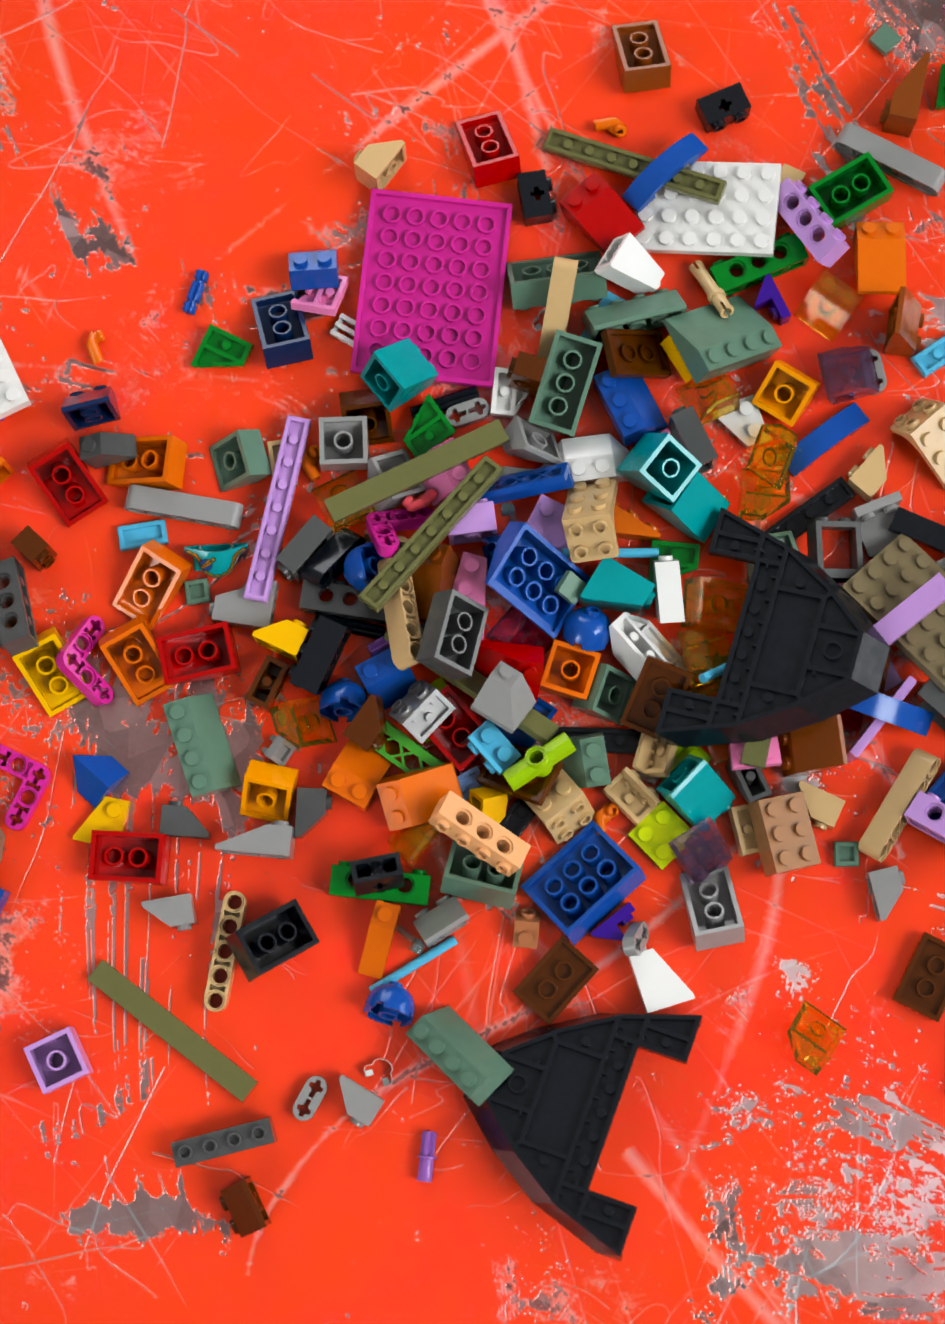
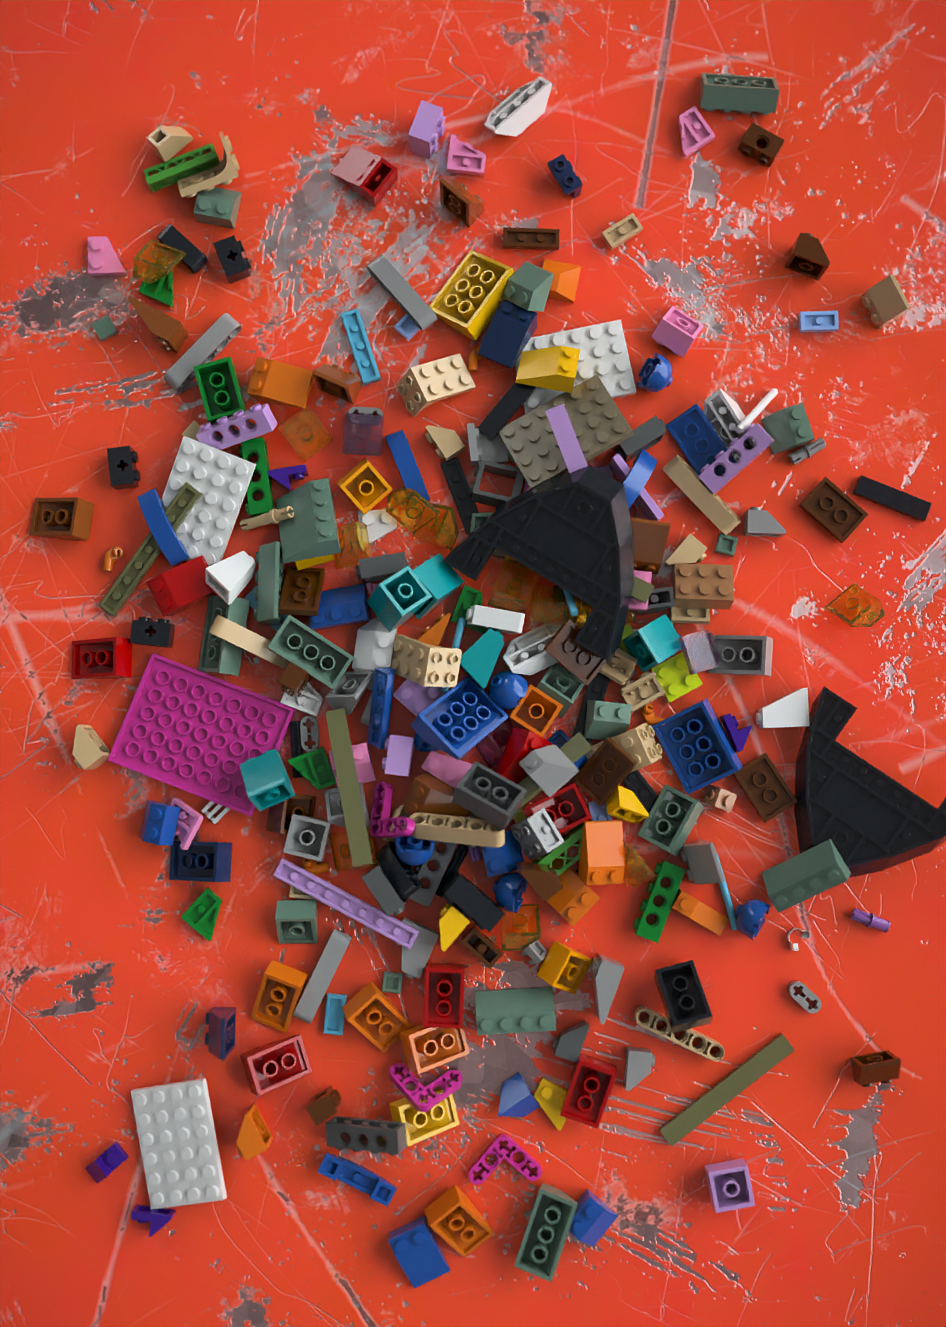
camera: 80 degrees left, 5 degrees up
dark grey slope [79,432,137,469] -> none
orange arm [86,329,105,365] -> none
dark grey brick [170,1117,277,1168] -> none
blue axle [182,269,209,315] -> none
teal hat [184,543,248,578] -> none
dark grey slope [295,788,332,839] -> none
light grey slope [339,1074,385,1128] -> none
black brick [350,852,405,896] -> none
olive tile [358,455,504,613] -> none
clear light blue hand [396,925,425,955] -> none
coral arm [402,489,438,512] -> none
light nougat brick [428,790,531,877] -> none
medium azure bracket [467,720,522,775] -> none
clear light blue hand [501,502,517,522] -> none
lime piece [502,732,576,791] -> none
sand green tile [554,570,587,605] -> none
light grey beam [622,921,649,957] -> none

